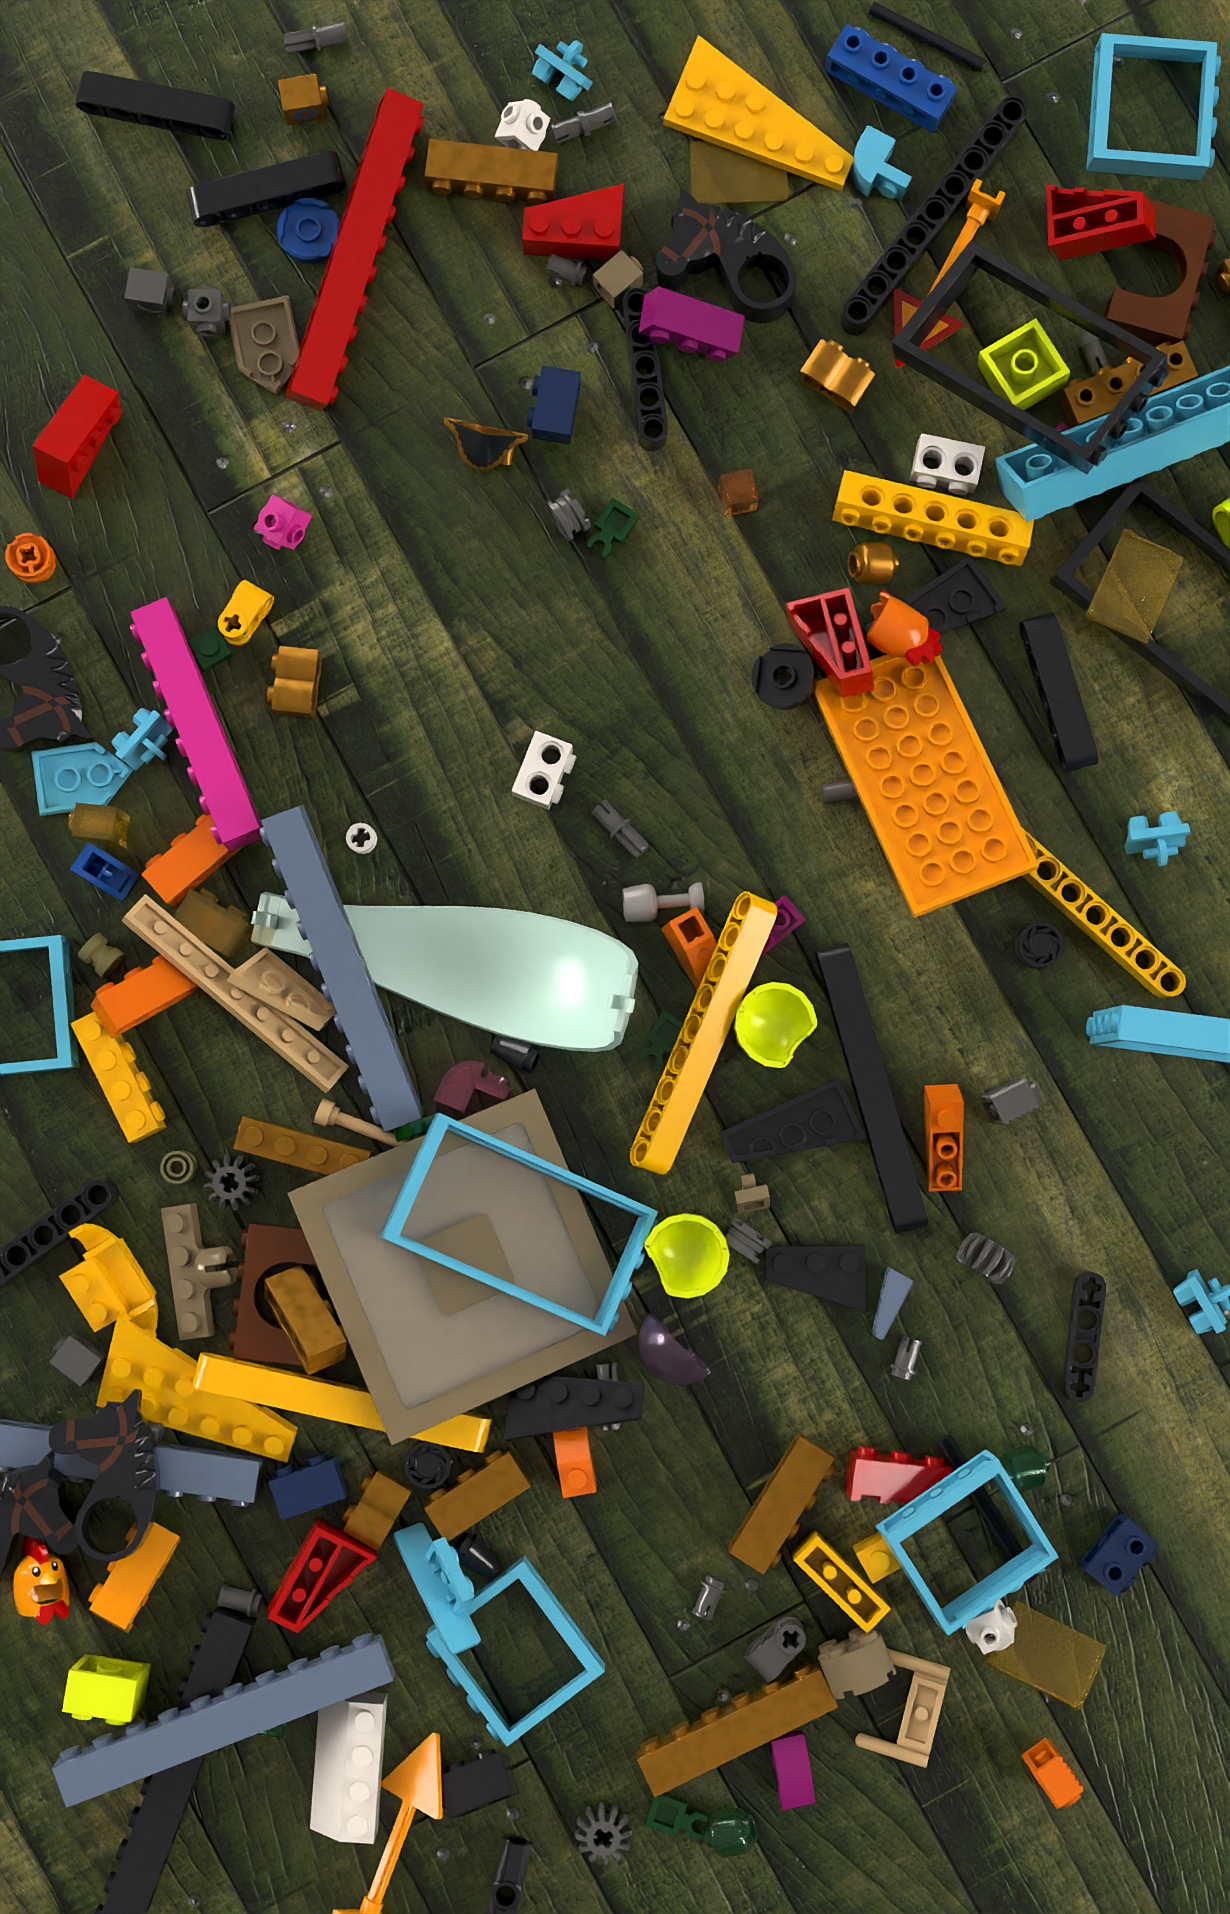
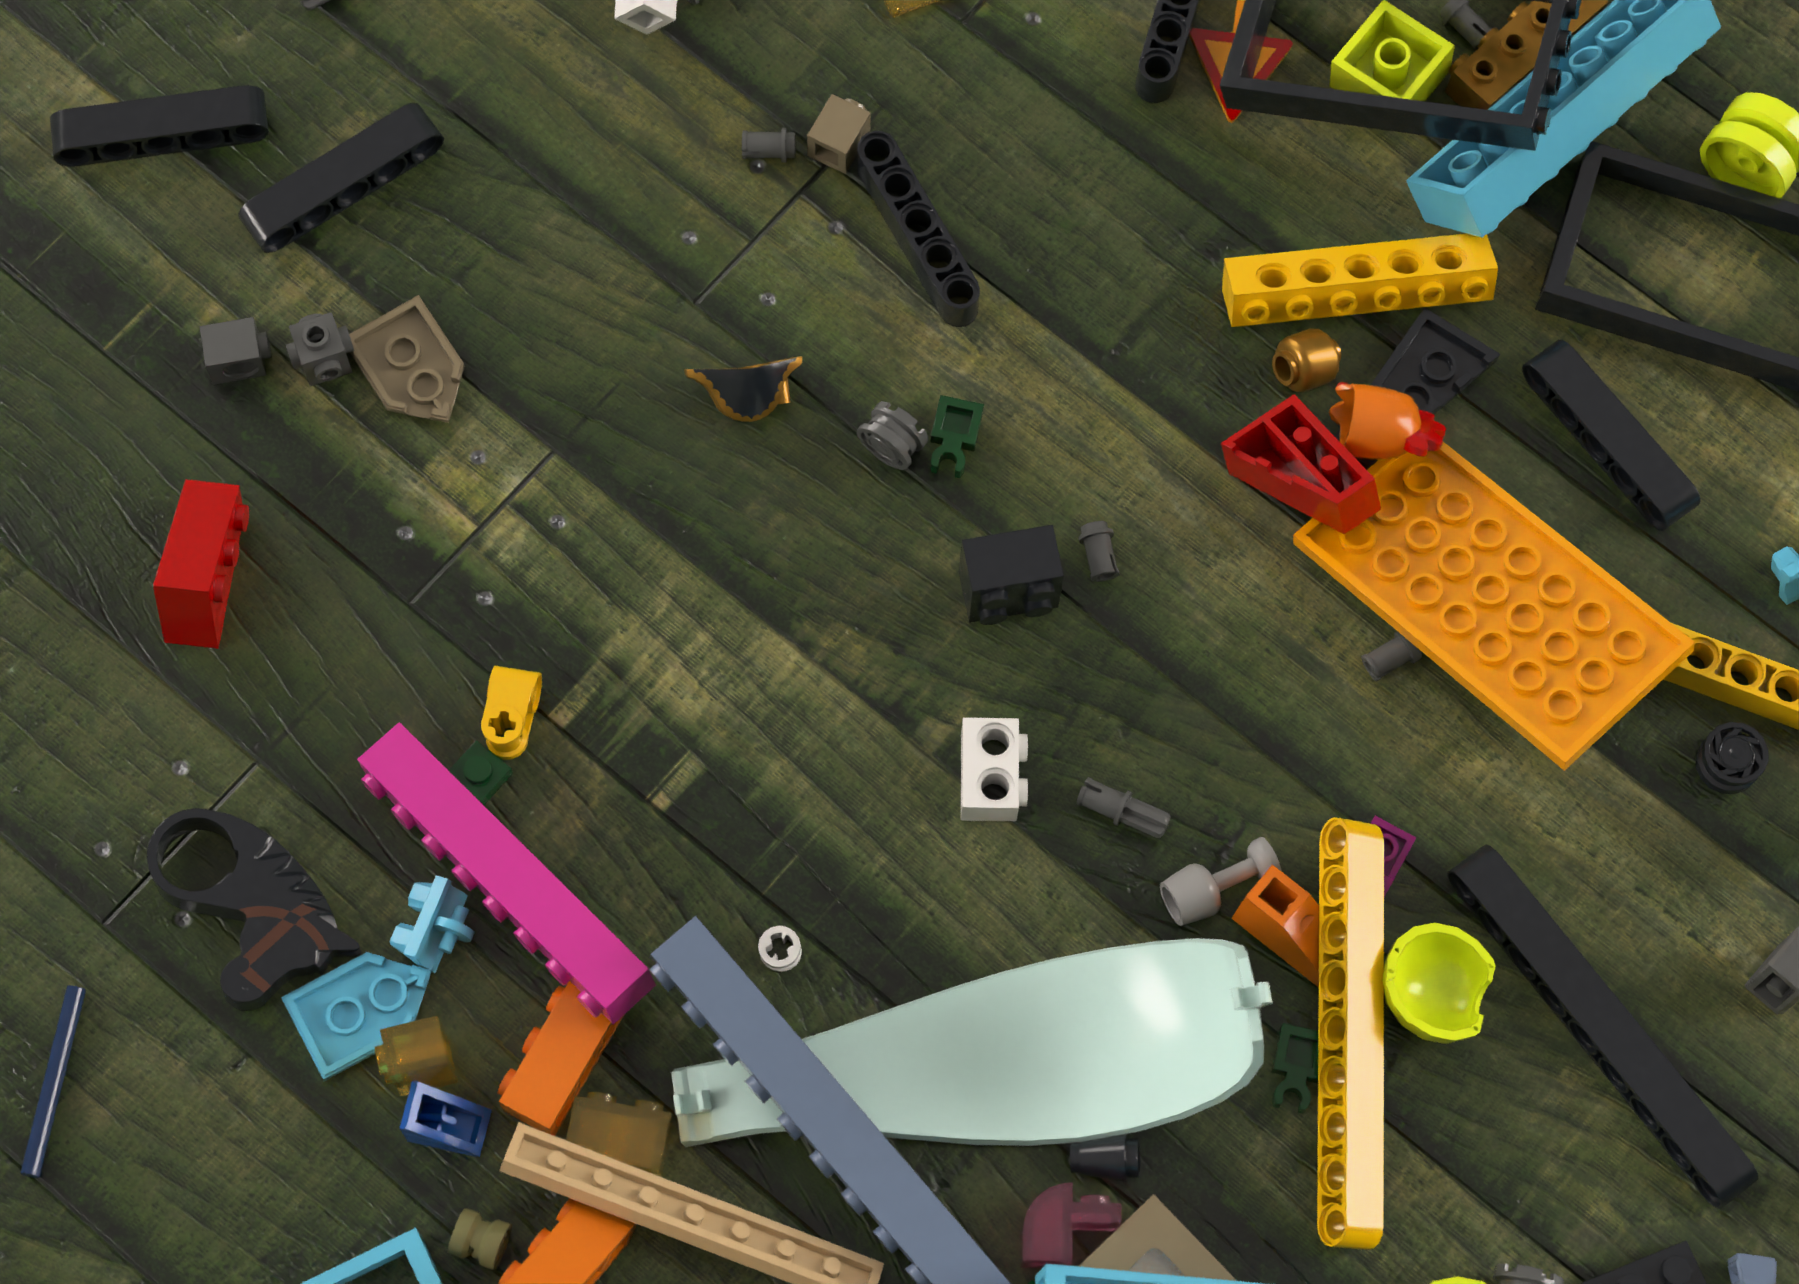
camera: 25 degrees left, 15 degrees down
orange wheel [5,533,56,584] -> none
tan wing [226,947,337,1031] -> none
dark pink brick [254,494,312,550] -> none
pearl gold brick [267,646,322,719] -> none
blue tile [277,198,340,264] -> none
pearl gold brick [278,74,329,125] -> none
red brick [285,88,425,411] -> none
pearl gold brick [425,139,558,205] -> none
red wedge [522,184,624,261] -> none
dark blue brick [527,366,581,445] -> none
magenta brick [638,287,745,362] -> none
black animal [656,189,796,323] -> none
clear orange brick [718,468,758,516] -> none
black wing [718,1078,867,1163] -> none
dark tan tile [734,1173,770,1214] -> none
black plate [751,643,818,710] -> none
pearl gold brick [798,340,875,413] -> none
white brick [910,433,985,495] -> none
orange slope [924,1084,964,1192] -> none
clear yellow piece [1086,529,1184,644] -> none
none -> black brick [959,525,1064,625]
none -> dark grey pin [1078,521,1120,582]

